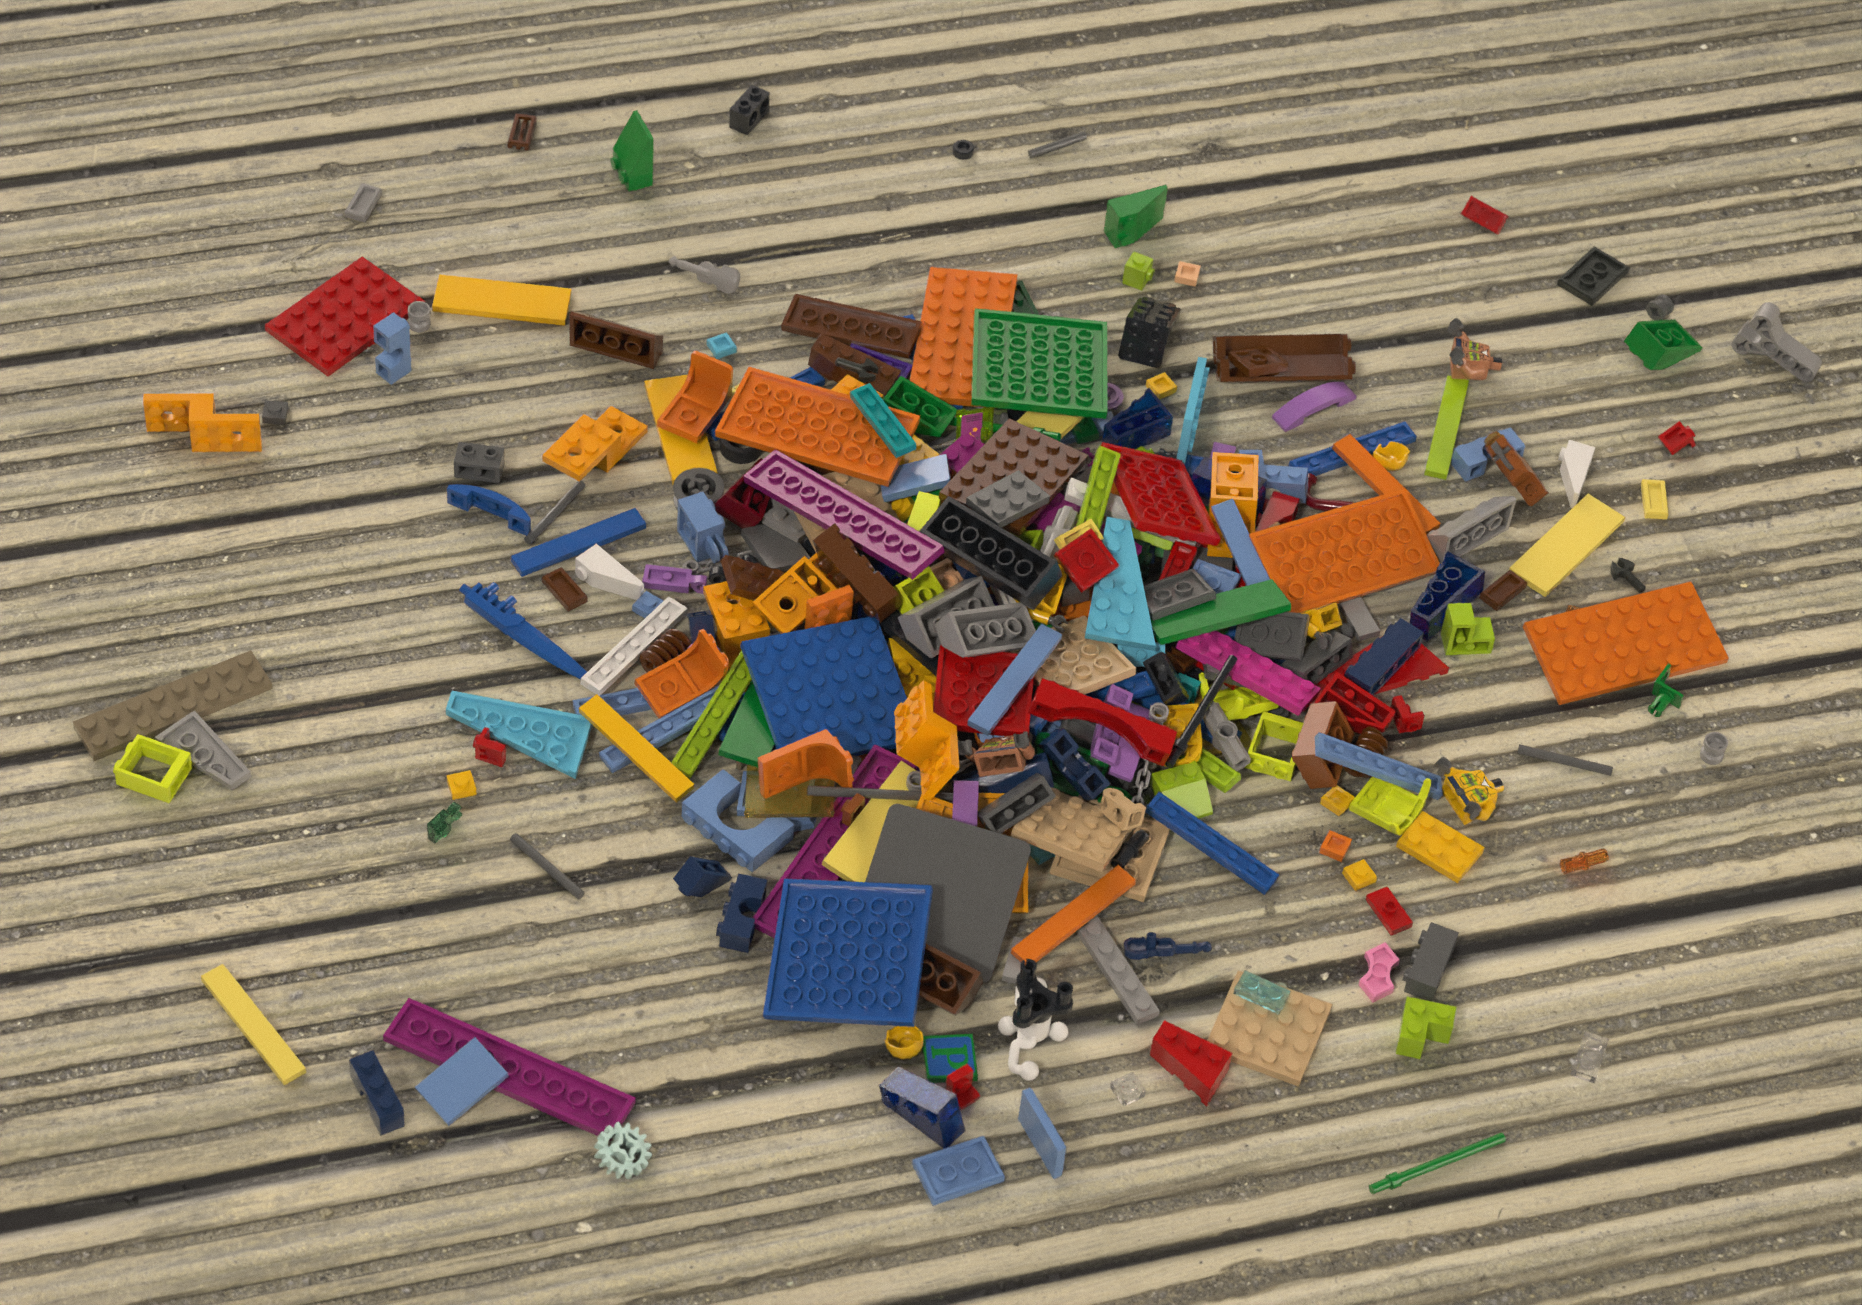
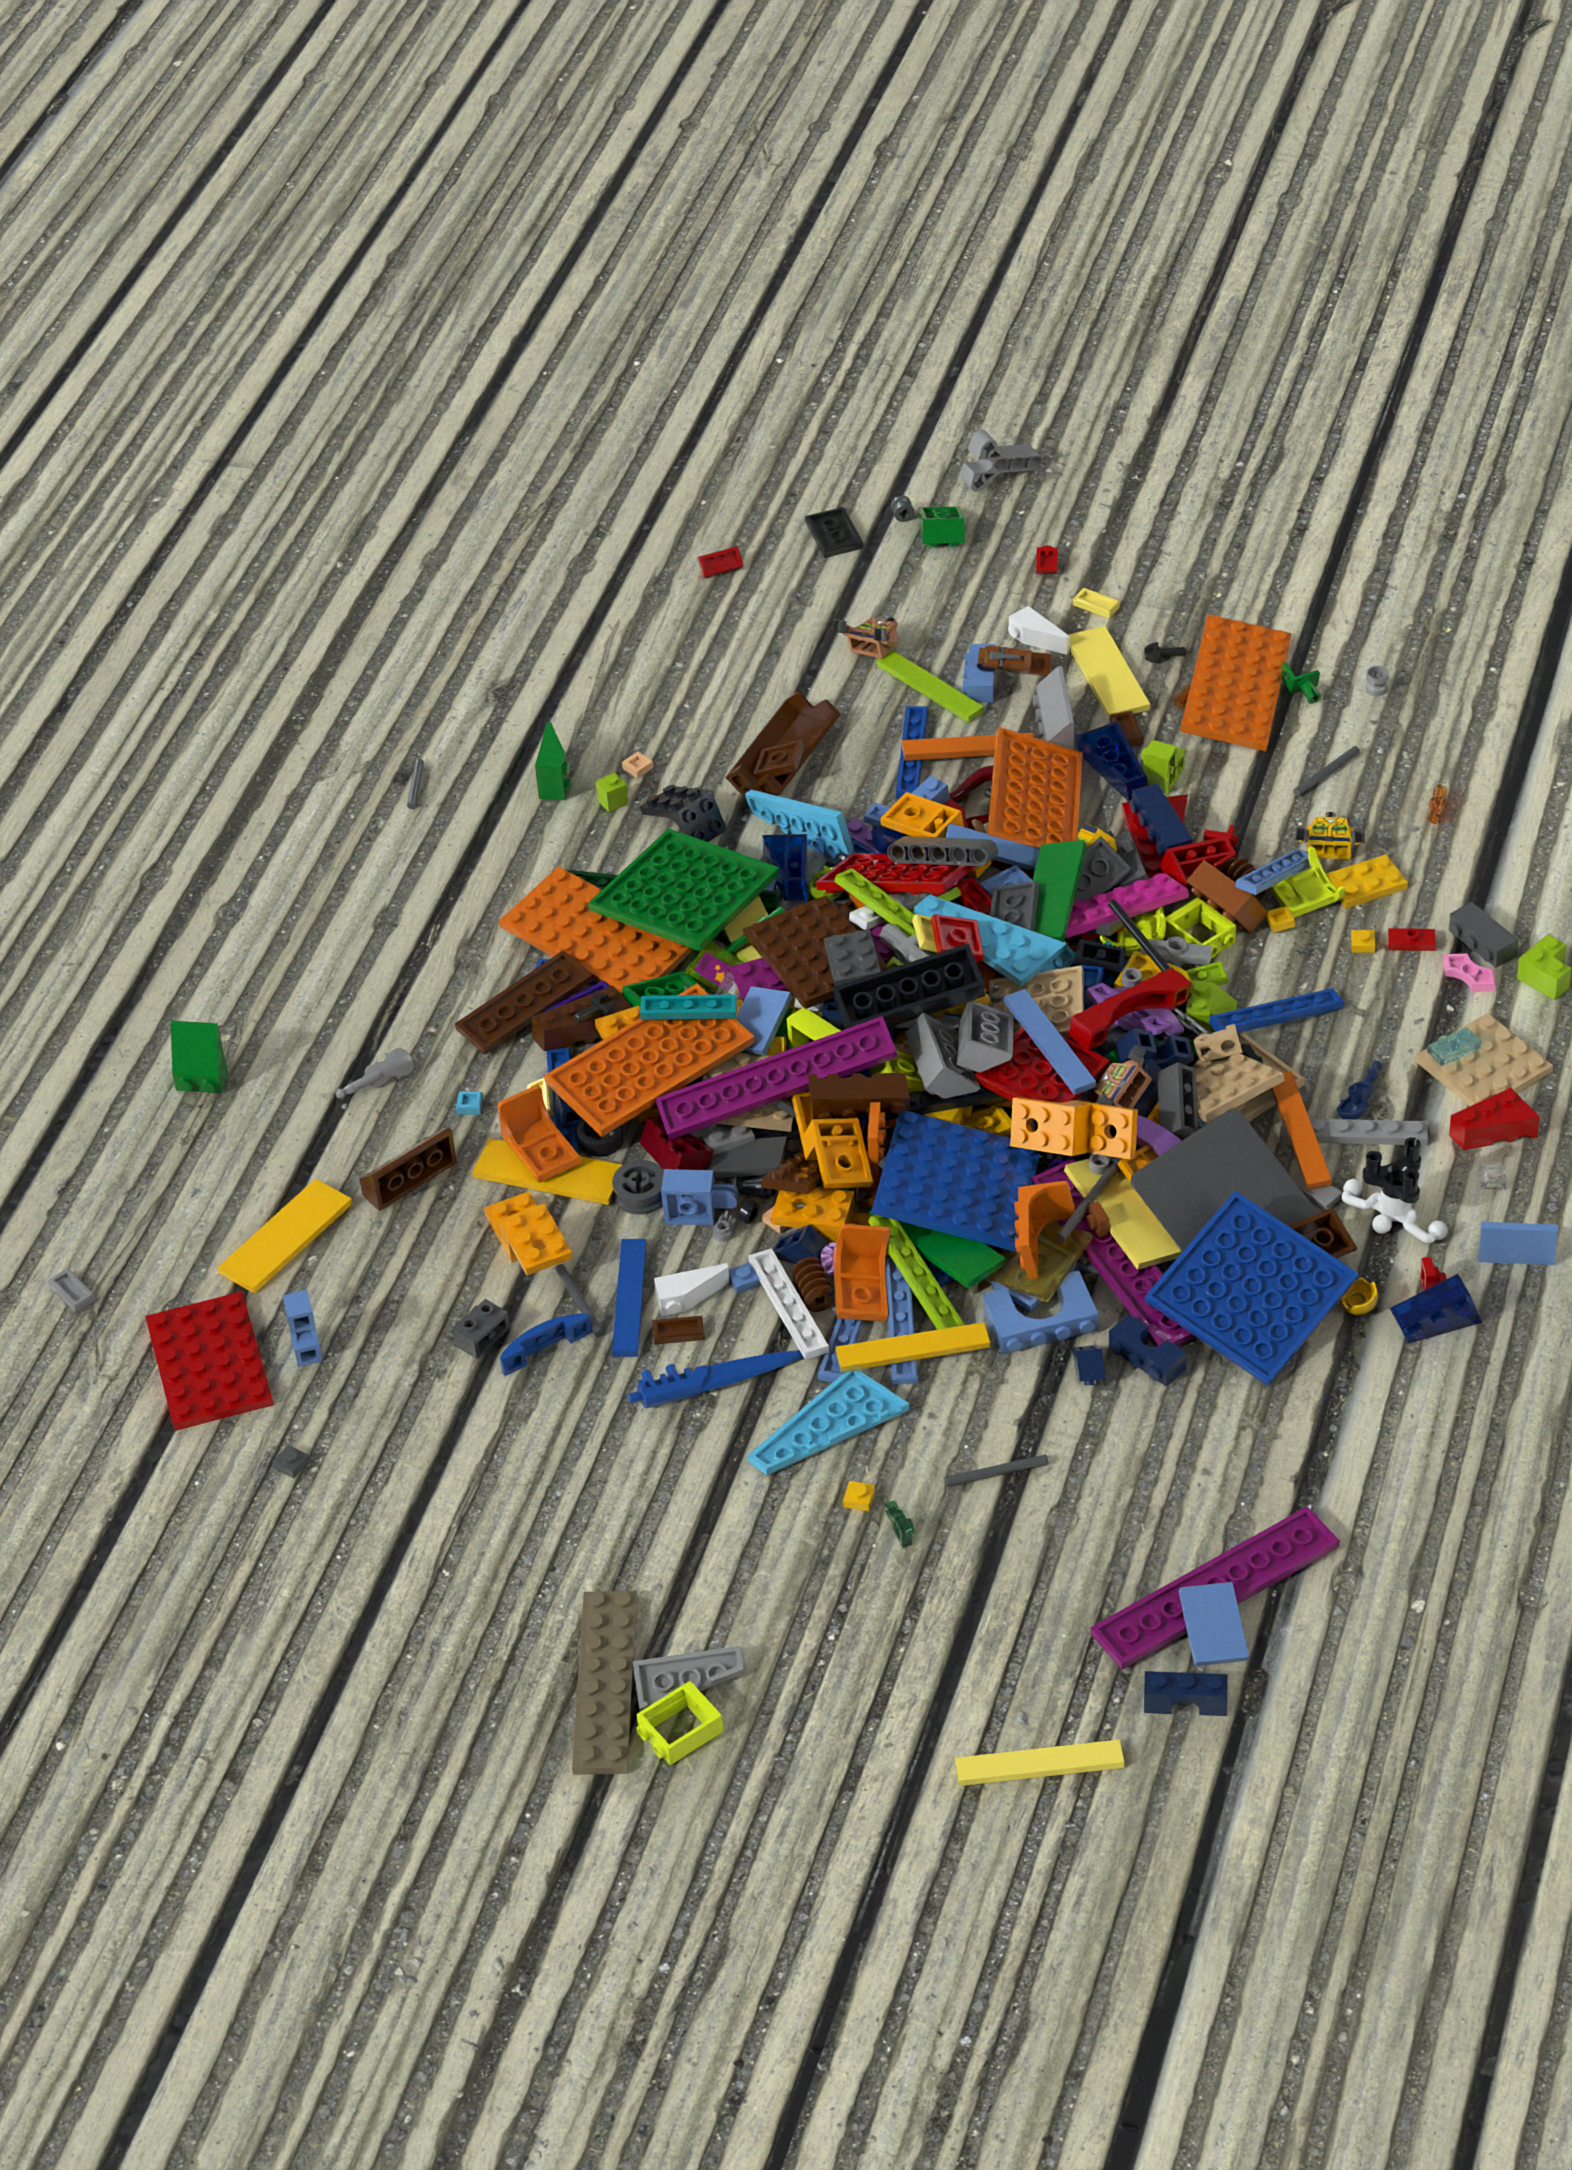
camera: 50 degrees left, 5 degrees down
light orange bracket [143,393,262,452] -> none
light grey wheel [408,301,431,333] -> none
red bracket [473,727,506,767] -> none
reddish brown tile [507,114,537,151] -> none
light aqua gear [594,1122,652,1179] -> none
medium lavender plate [642,564,707,594] -> none
black brick [729,84,770,135] -> none
medium blue tile [912,1135,1005,1206] -> none
tile [922,1034,978,1084] -> none
black tile [953,140,974,160] -> none
yellow plate [1146,372,1177,400] -> none
medium lavender slope [1272,382,1357,432] -> none
orange plate [1319,830,1352,862] -> none
light grey tile [1338,597,1380,641] -> none
yellow hair [1373,441,1410,471] -> none
none -> dark grey beam [887,836,998,866]

